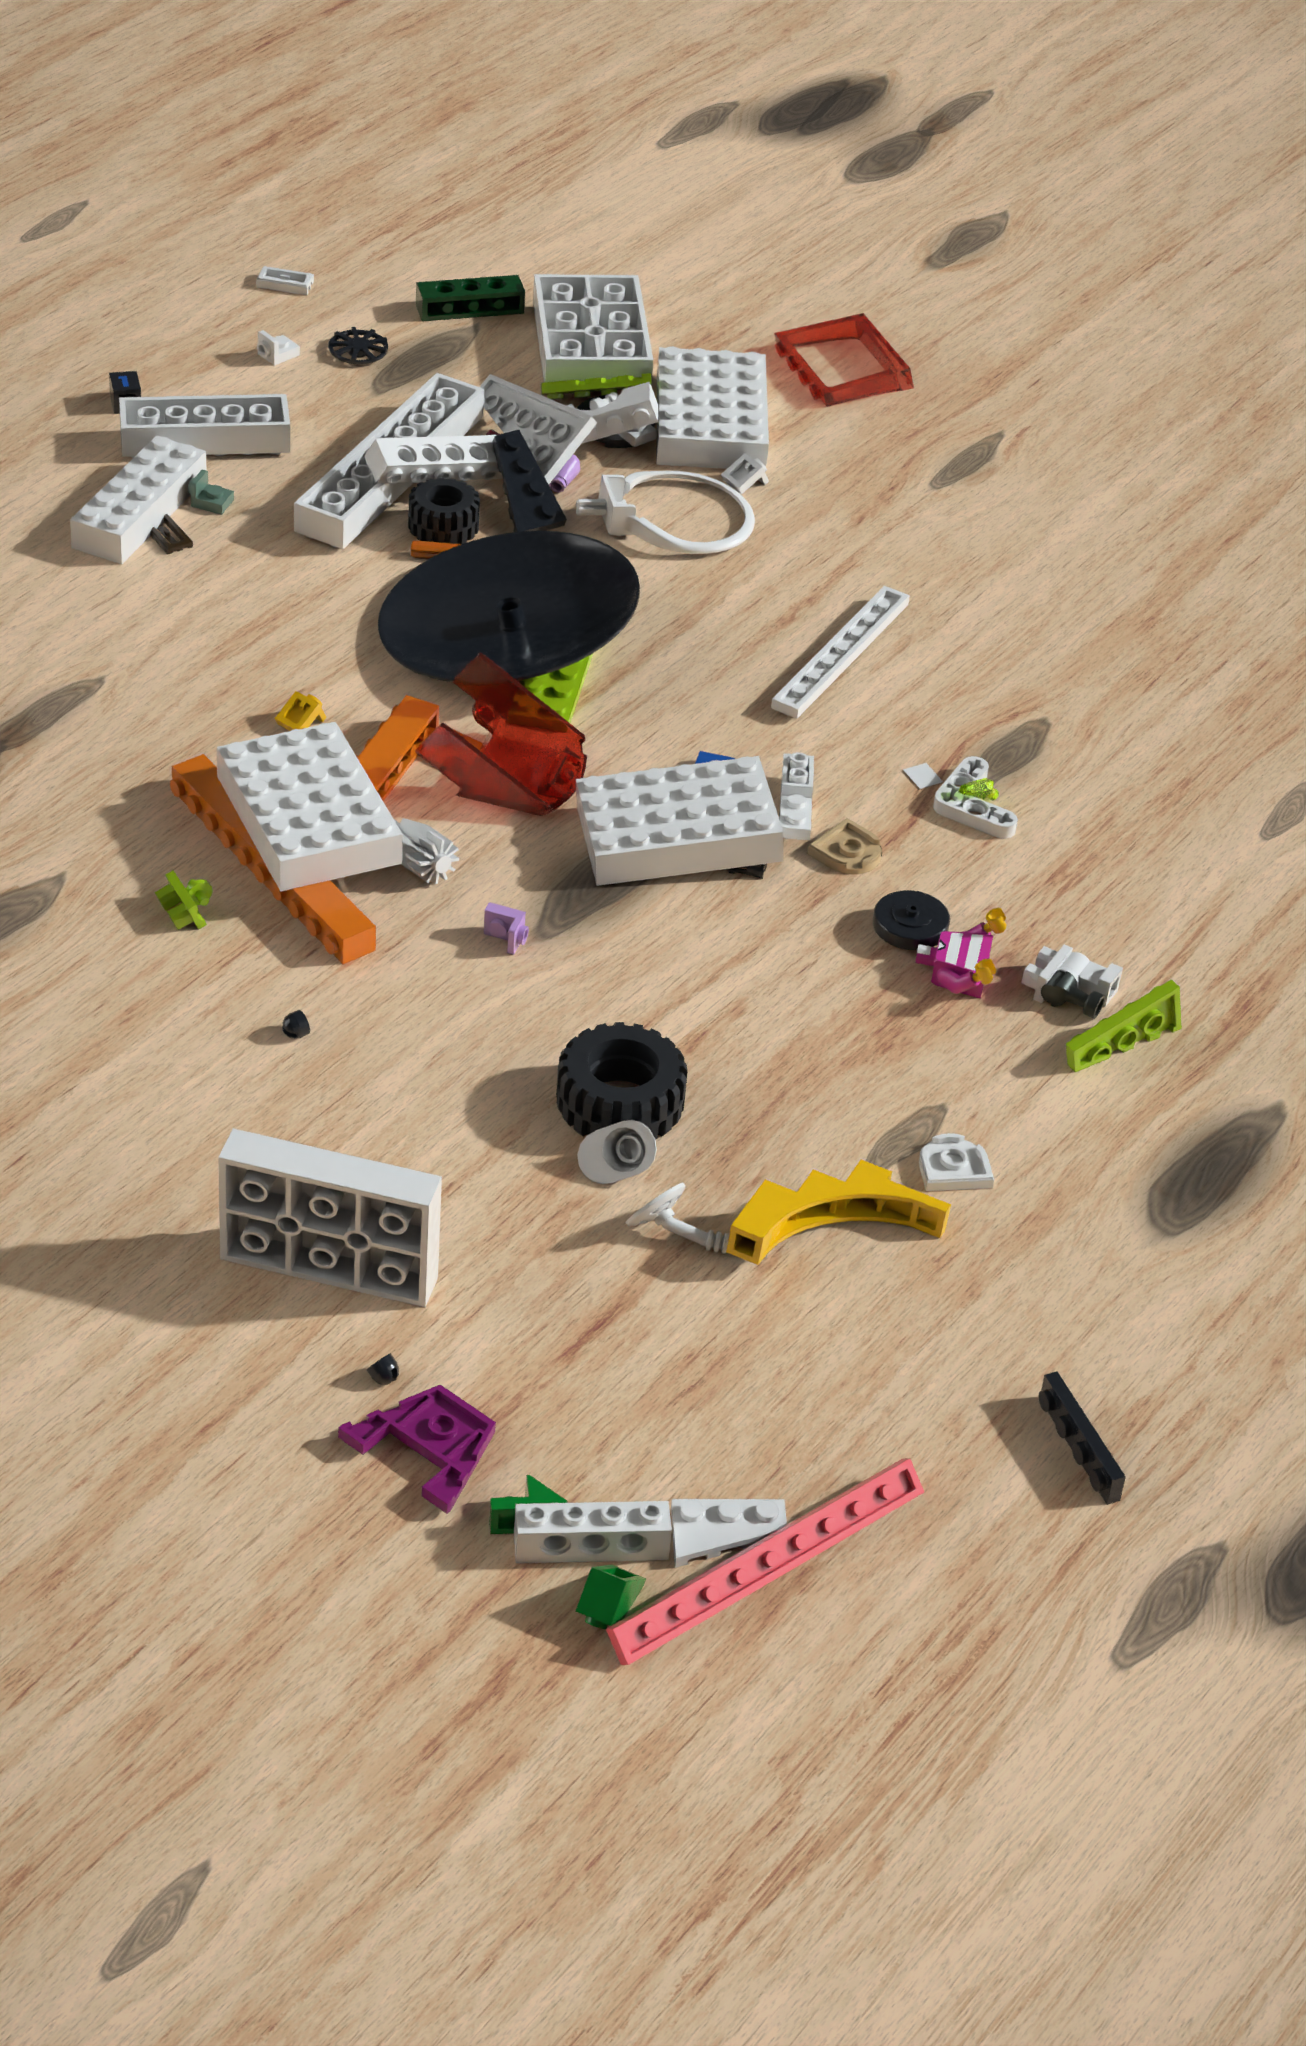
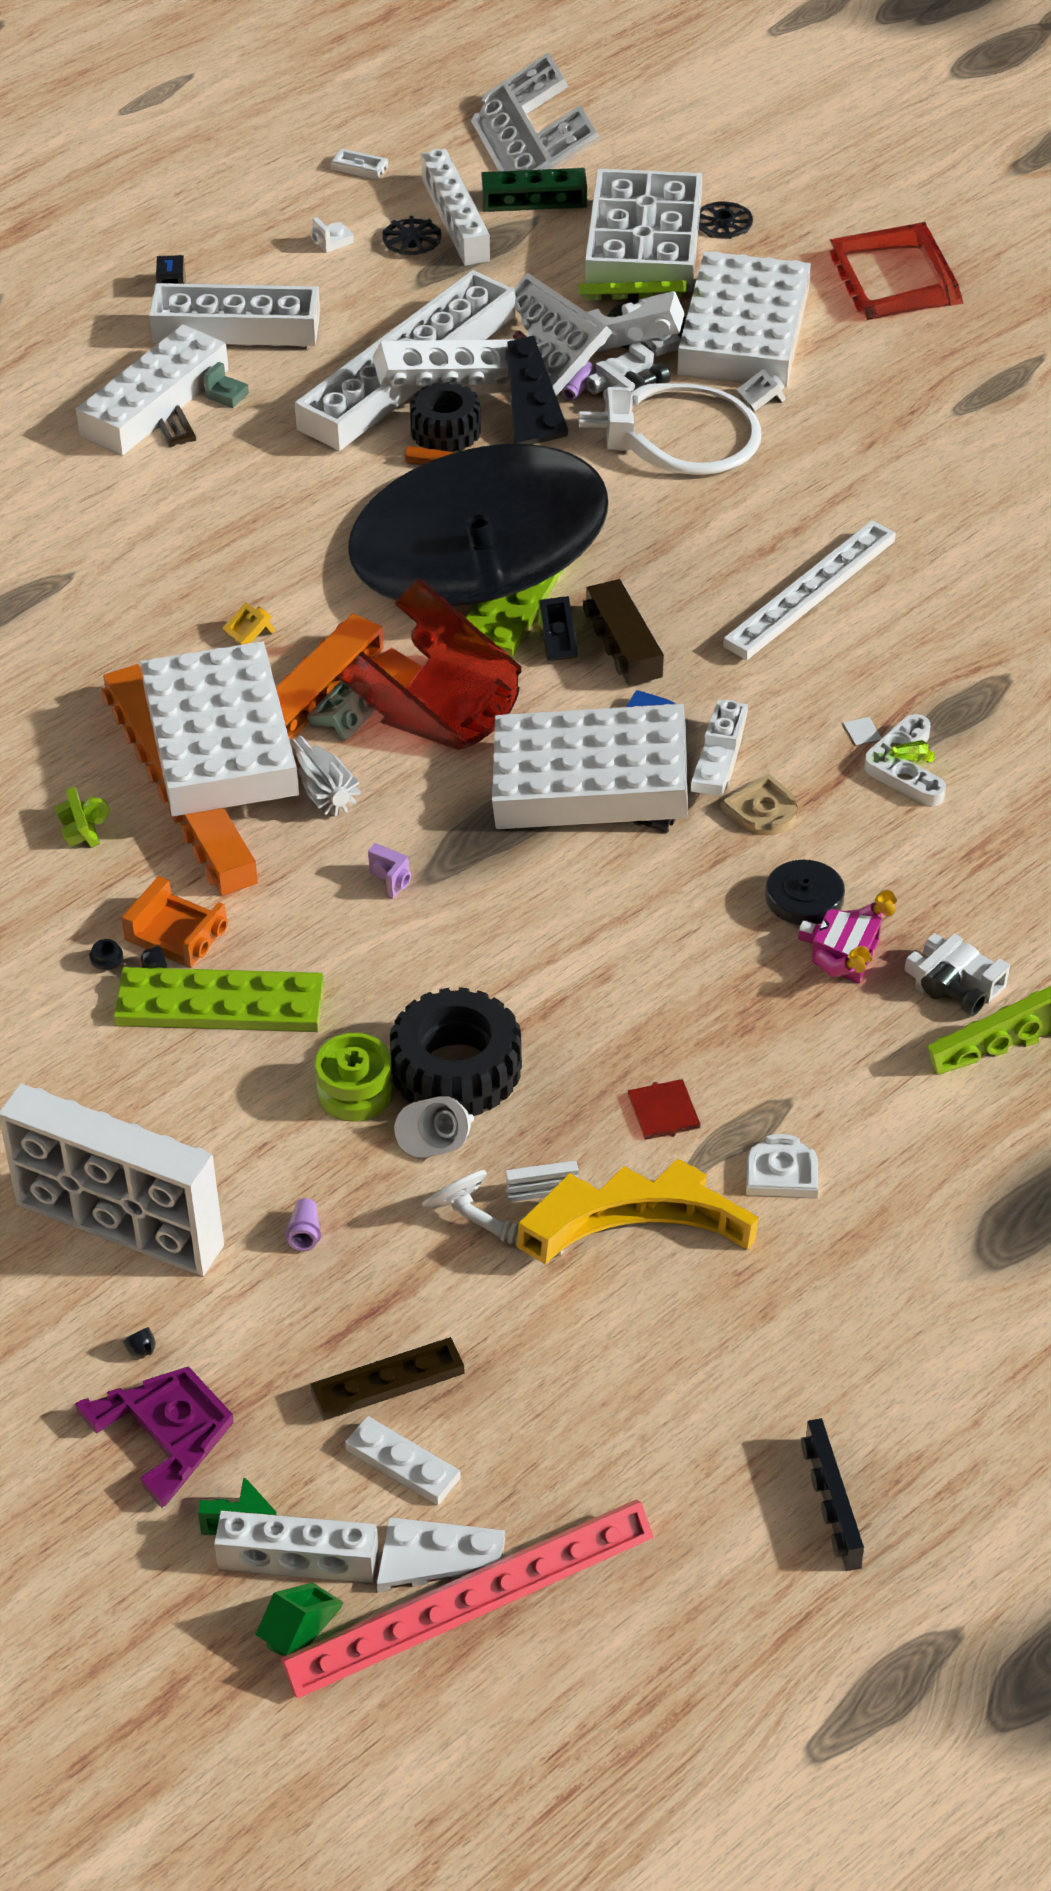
camera: 15 degrees right, 5 degrees up
none -> black plate [89,939,123,970]
none -> lime plate [114,967,324,1032]
none -> orange panel [121,876,228,968]
none -> lavender cone [285,1198,321,1251]
none -> sand green bracket [306,680,380,740]
none -> dark brown plate [310,1337,465,1421]
none -> lime wheel [315,1033,393,1121]
none -> white plate [345,1416,461,1506]
none -> white brick [421,149,490,266]
none -> white slope [471,52,601,171]
none -> white tile [506,1161,579,1202]
none -> black slope [538,596,578,662]
none -> dark brown brick [582,579,664,686]
none -> white hips [587,341,670,403]
none -> clear red piece [628,1079,700,1140]
none -> black wheel [699,201,753,239]

